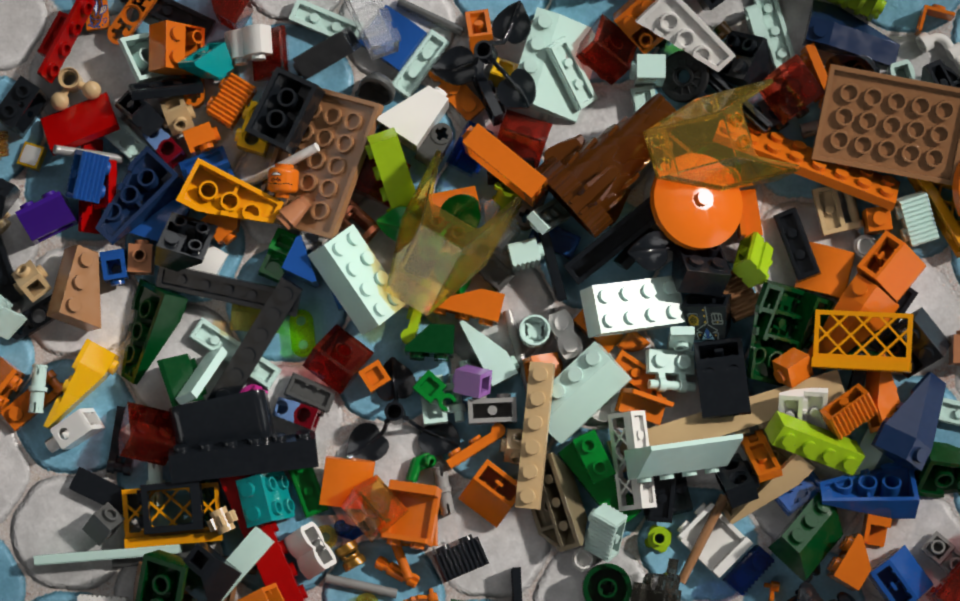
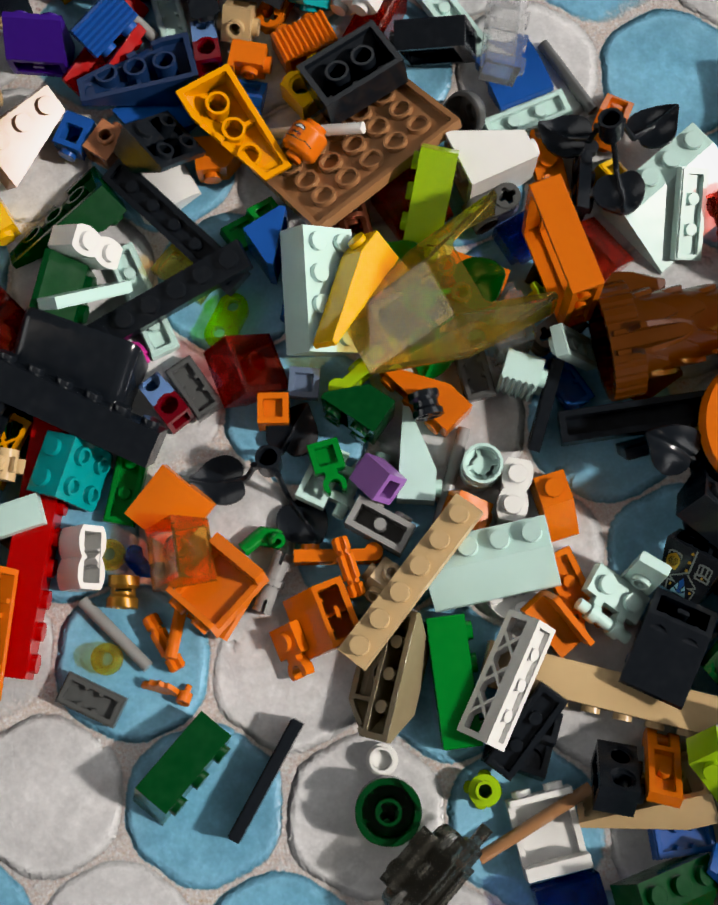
camera: 35 degrees right, 5 degrees down
nougat cone [276,195,312,230] -> none
black brick [433,534,489,583] -> none
green brick [571,429,616,485] -> none
light aqua brick [580,276,686,338] -> none
light aqua brick [583,503,628,563] -> none
orange tile [616,332,650,352] -> none
light aqua slope [624,433,743,483] -> none
none -> white brick [48,224,123,270]
none -> orange plate [269,619,315,681]
none -> sand blue plate [288,366,320,401]
none -> yellow slope [313,230,399,349]
none -> orange axle [331,535,366,598]
none -> black wheel [408,388,444,422]

